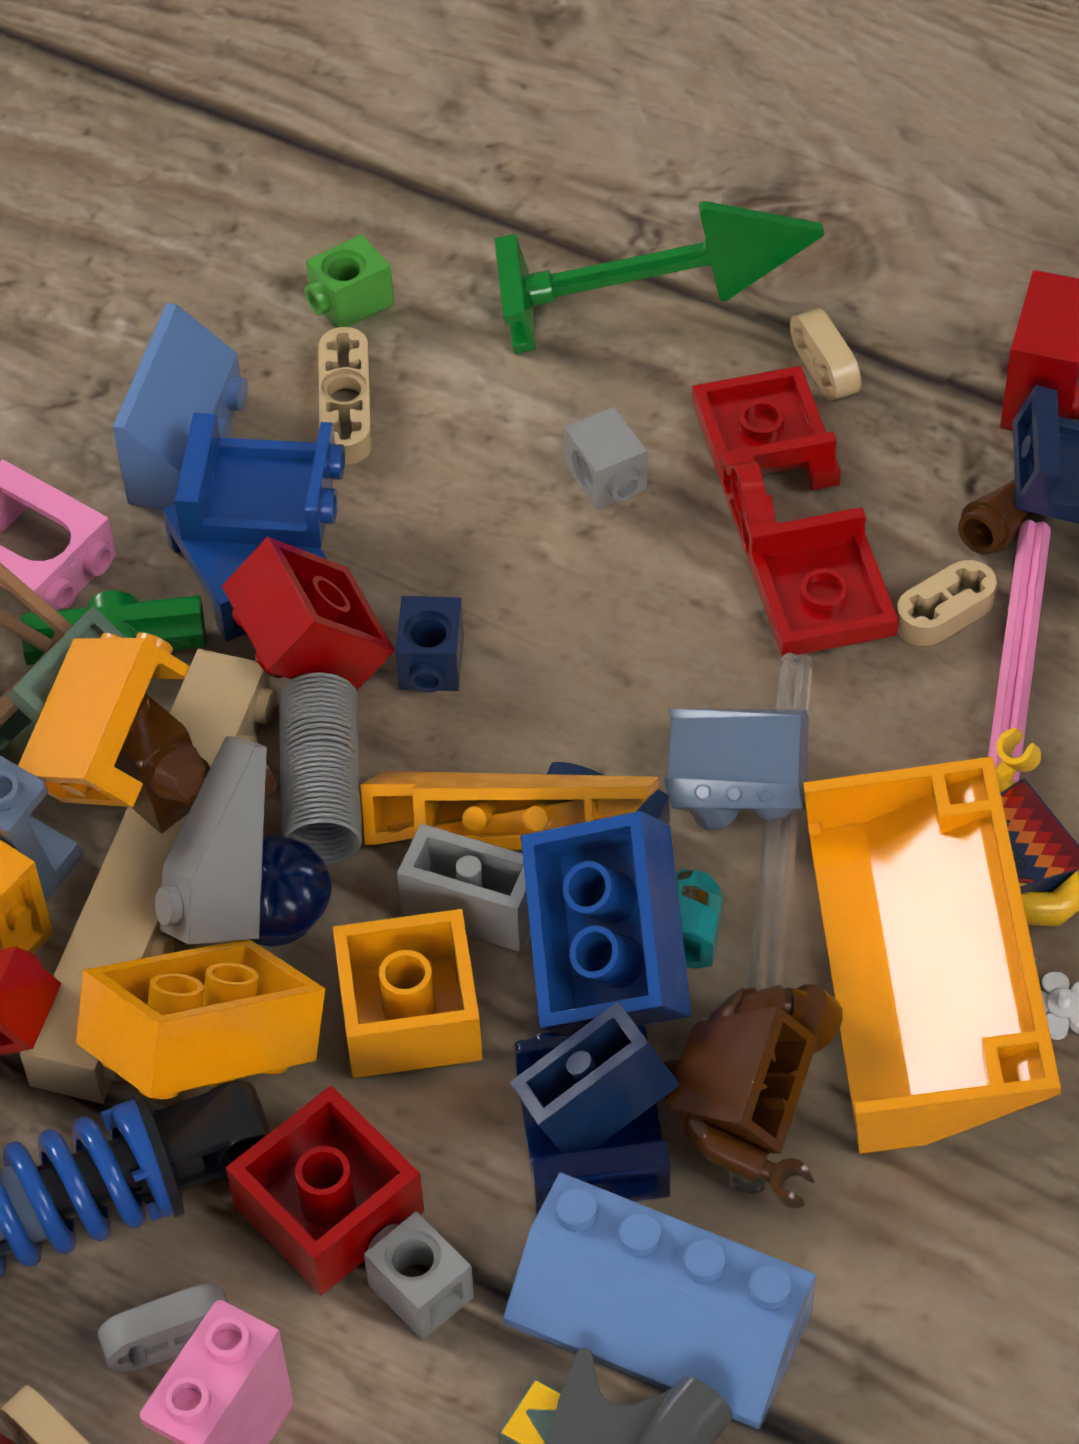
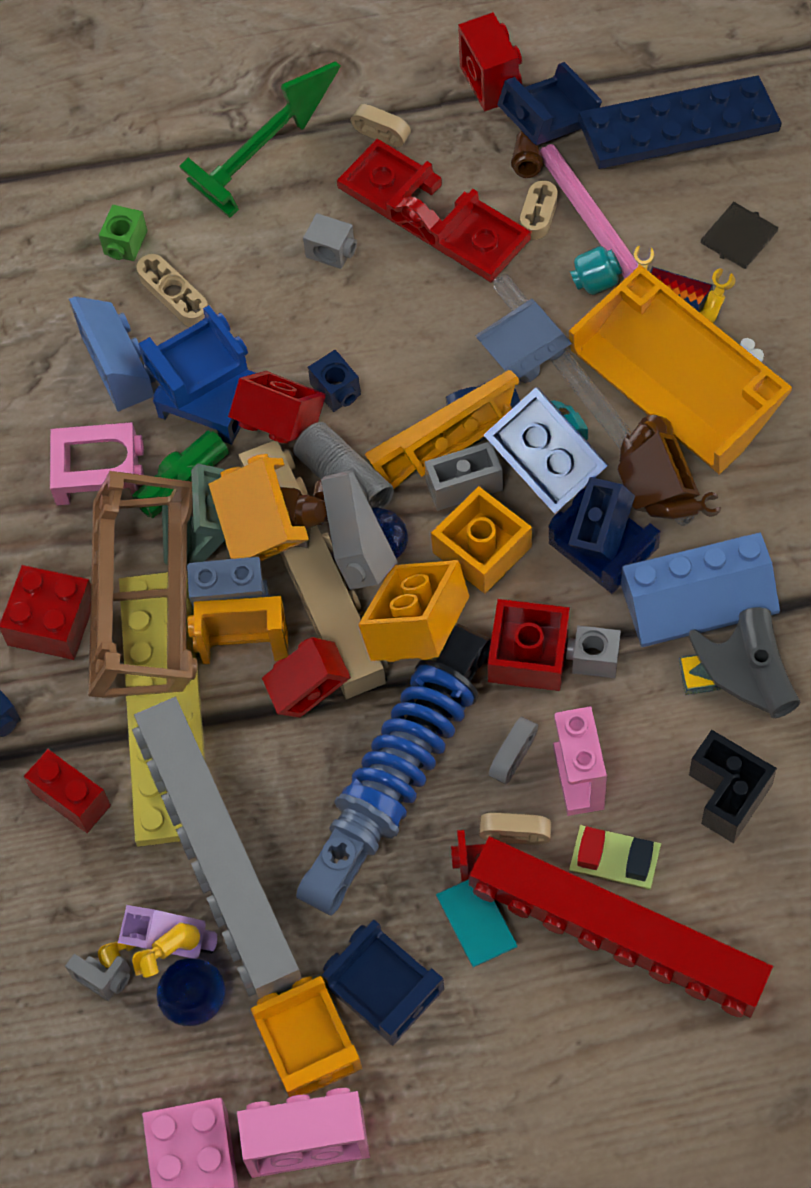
camera: 35 degrees left, 10 degrees up
none -> teal head [570,246,622,295]

